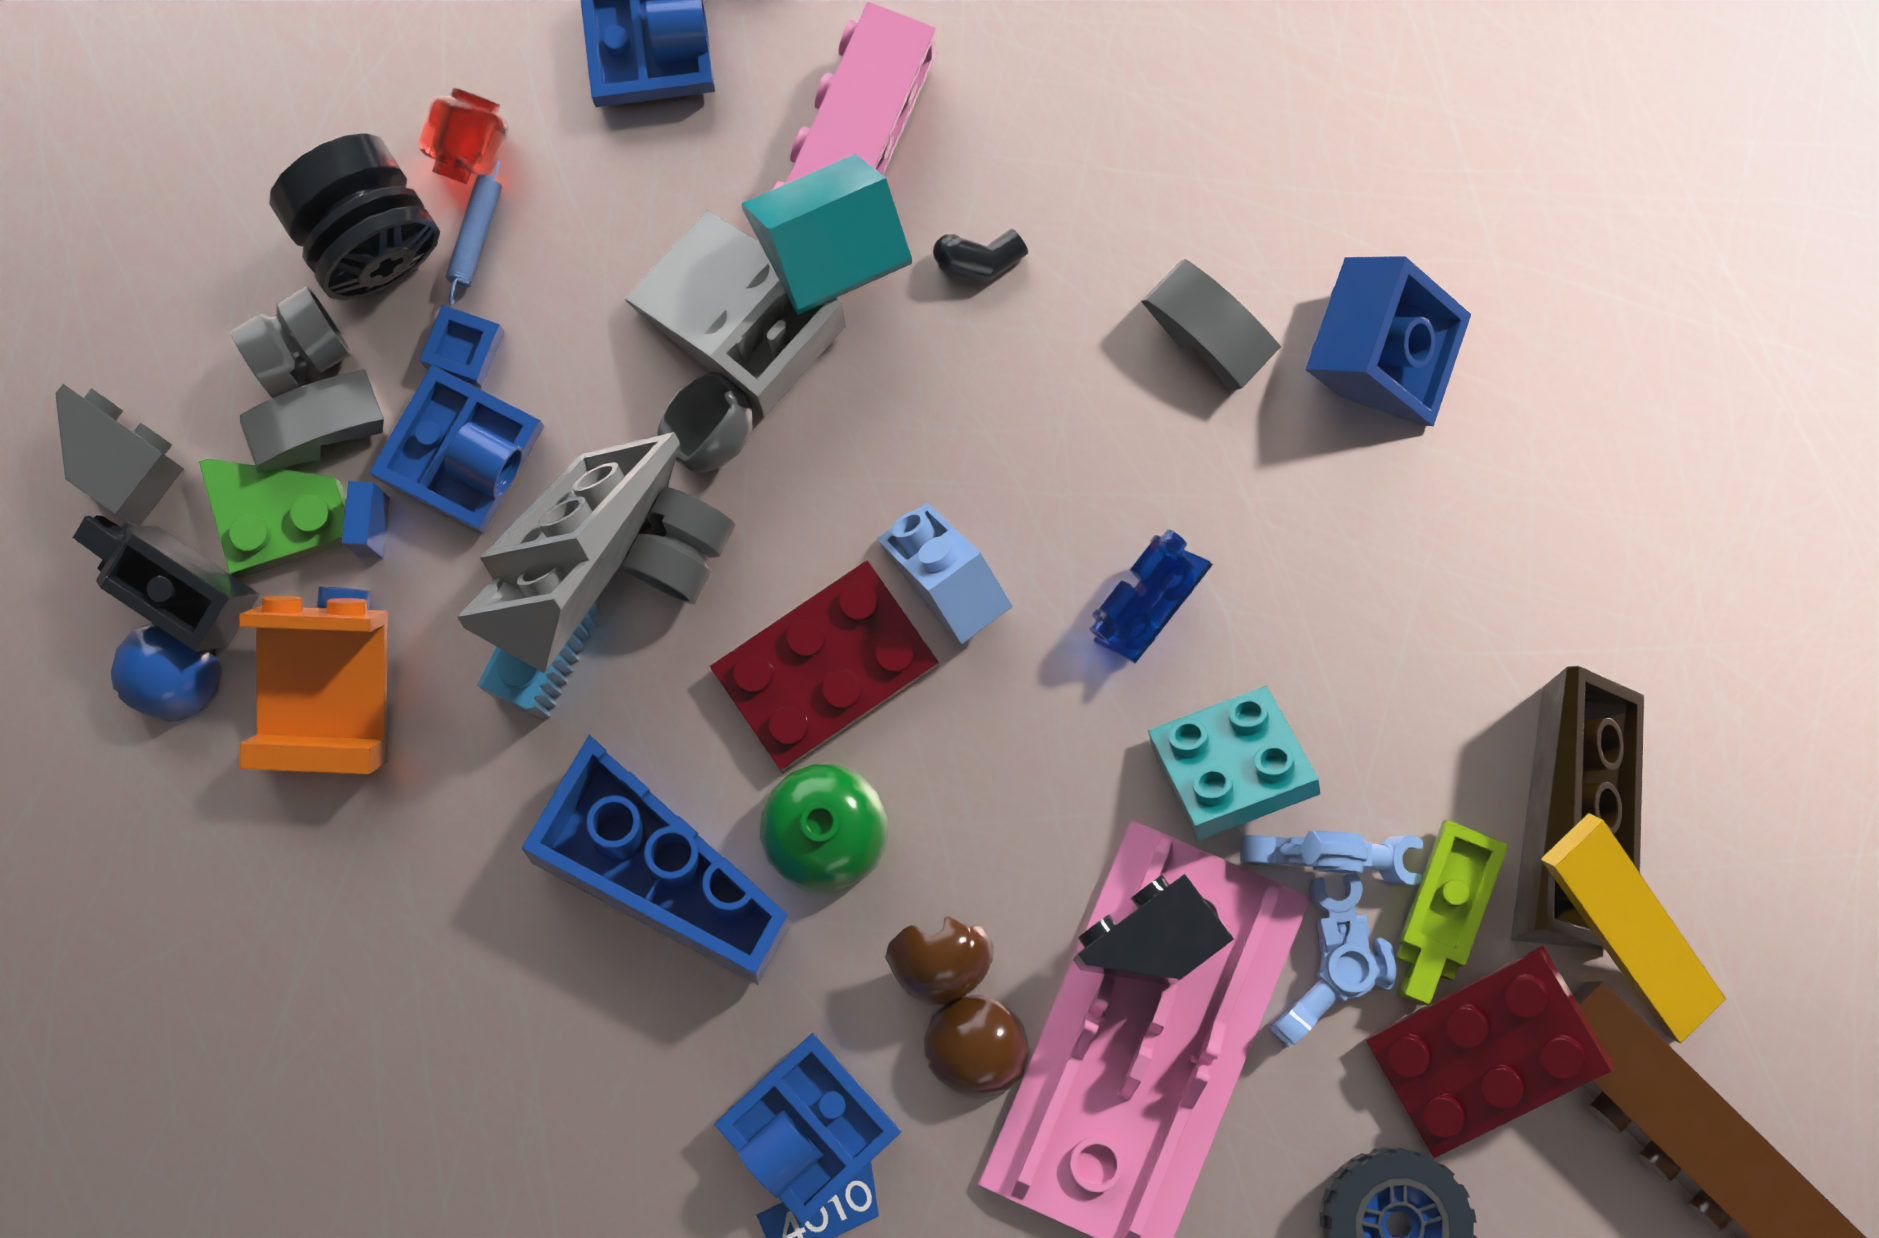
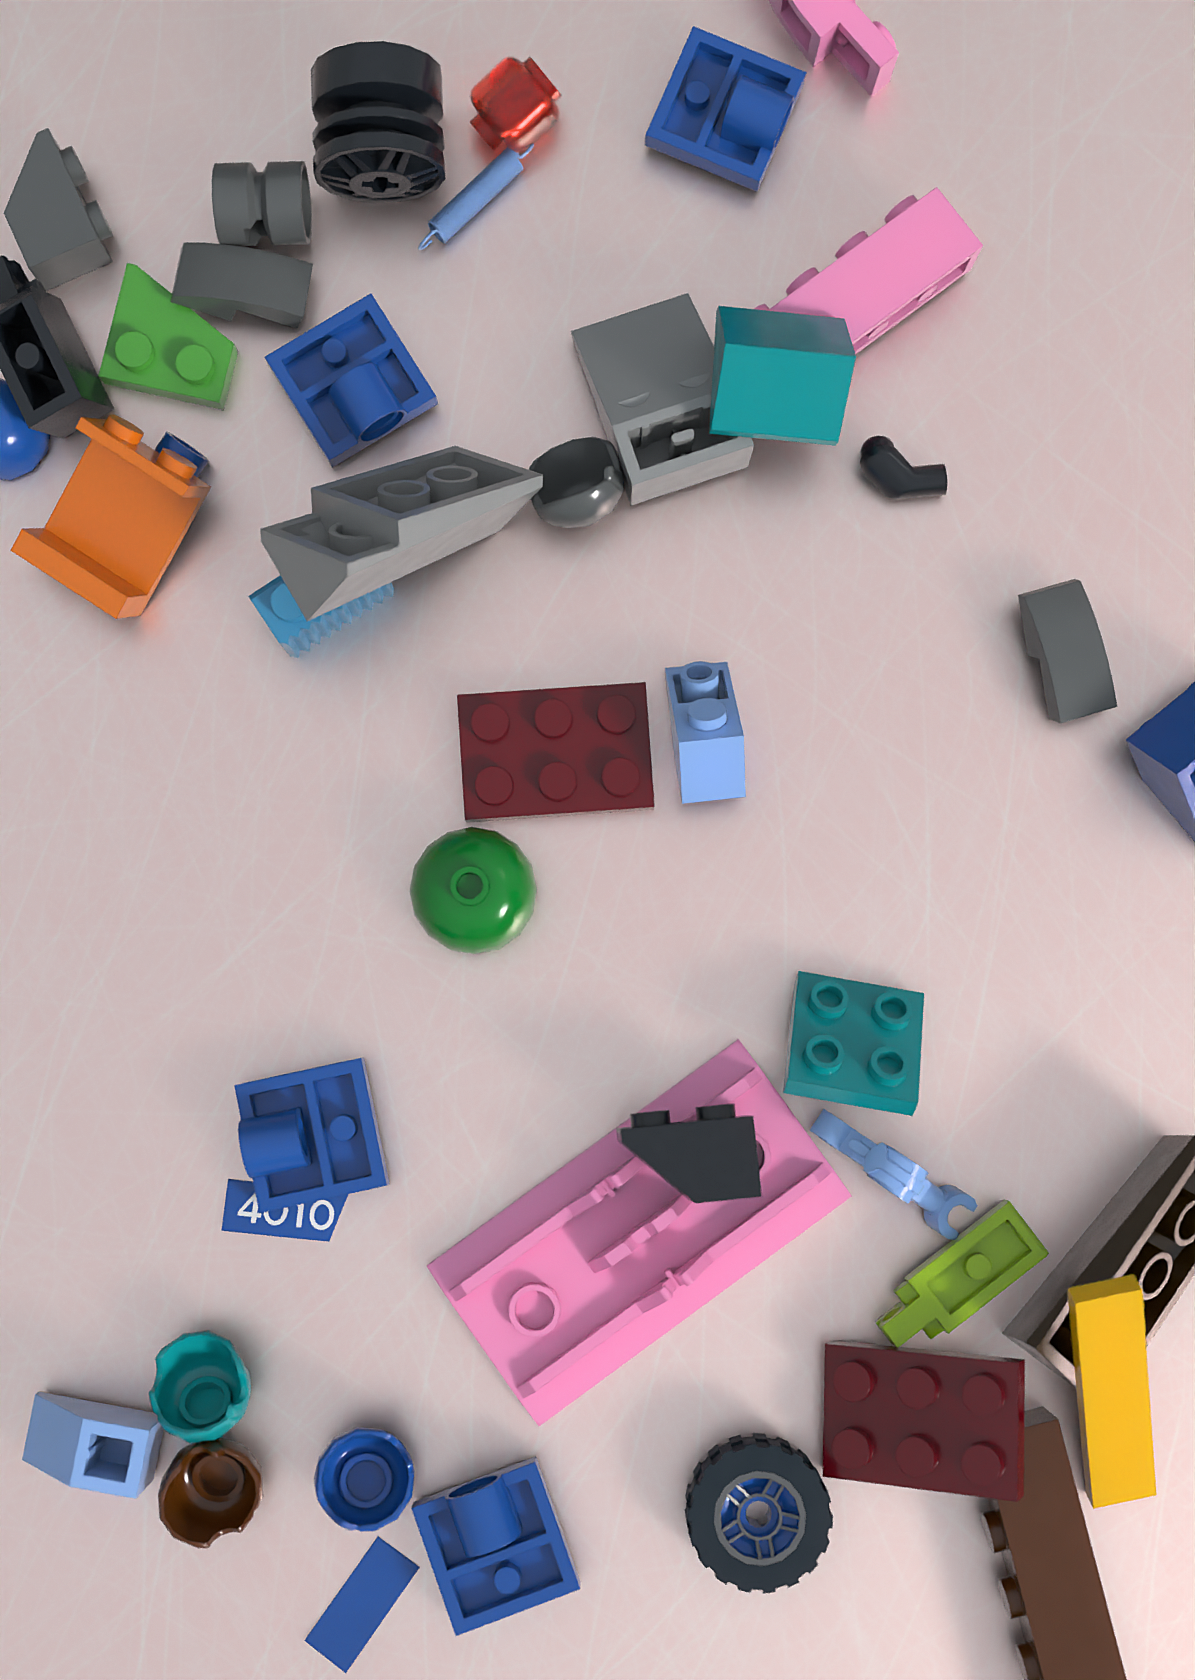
camera: 25 degrees right, 5 degrees up
blue tile [342,481,390,558] -> none
blue tile [419,305,504,387] -> none
blue wedge [522,734,790,985] -> none
dark grey wheel [622,487,736,605] -> none
reddish brown hair [885,916,994,1005] -> none
reddish brown hair [924,994,1030,1099] -> none
clear blue hinge [1089,529,1213,664] -> none
light blue piece [1269,874,1396,1047] -> none

